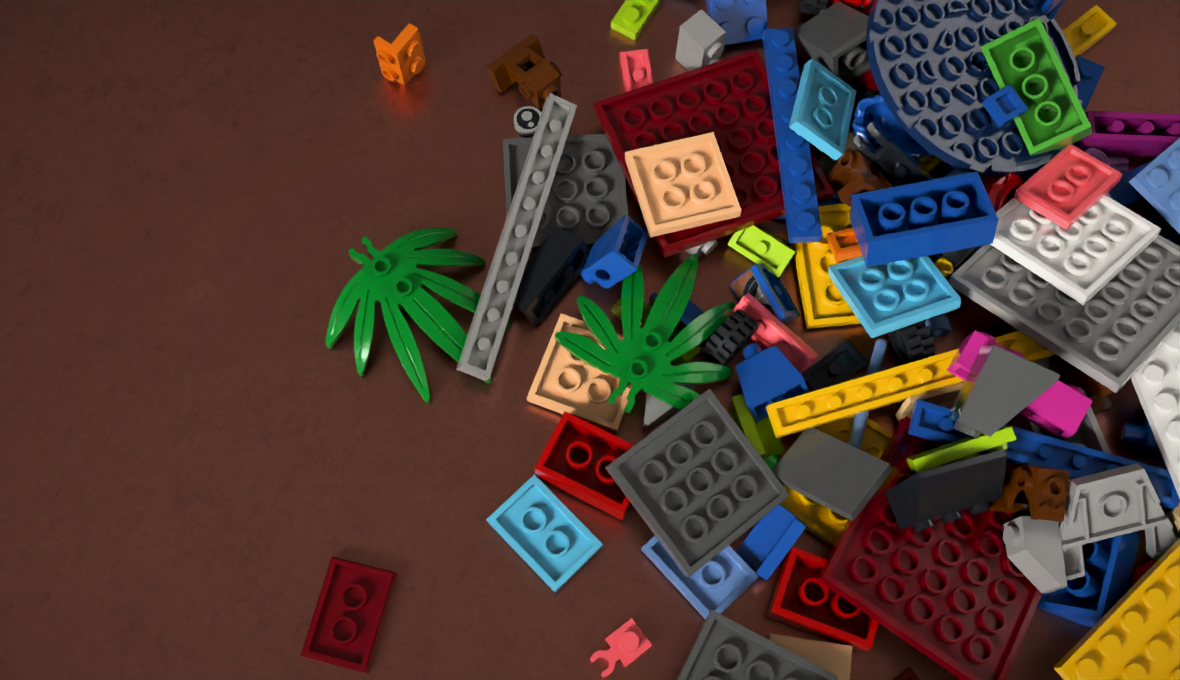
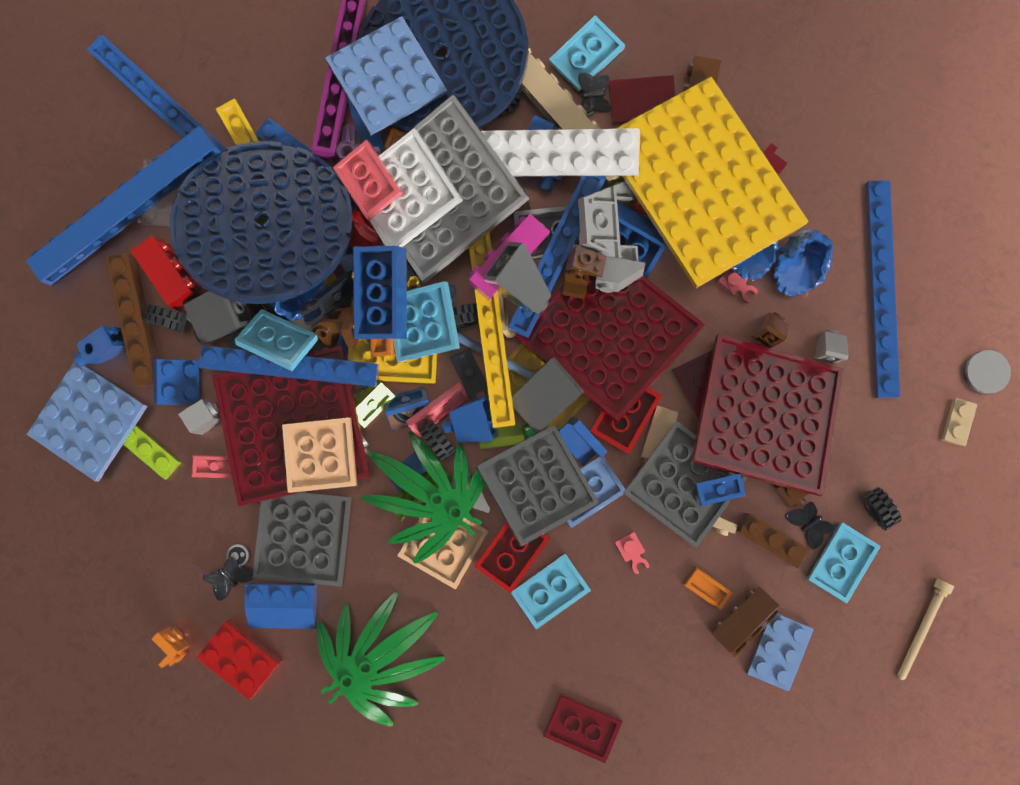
camera: 80 degrees left, 15 degrees up
light grey plate [456,93,577,381] -> none
reddish brown tile [486,34,562,112] -> none
black panel [513,227,590,327] -> none
blue torso [581,214,649,289] -> none
black slope [885,449,1007,532] -> none
lime plate [907,425,1017,473] -> none
bright green slope [980,18,1093,156] -> none
blue plate [982,85,1028,128] -> none
none -> red brick [197,619,283,700]
none -> black piece [203,557,254,601]
none -> blue slope [244,582,317,629]

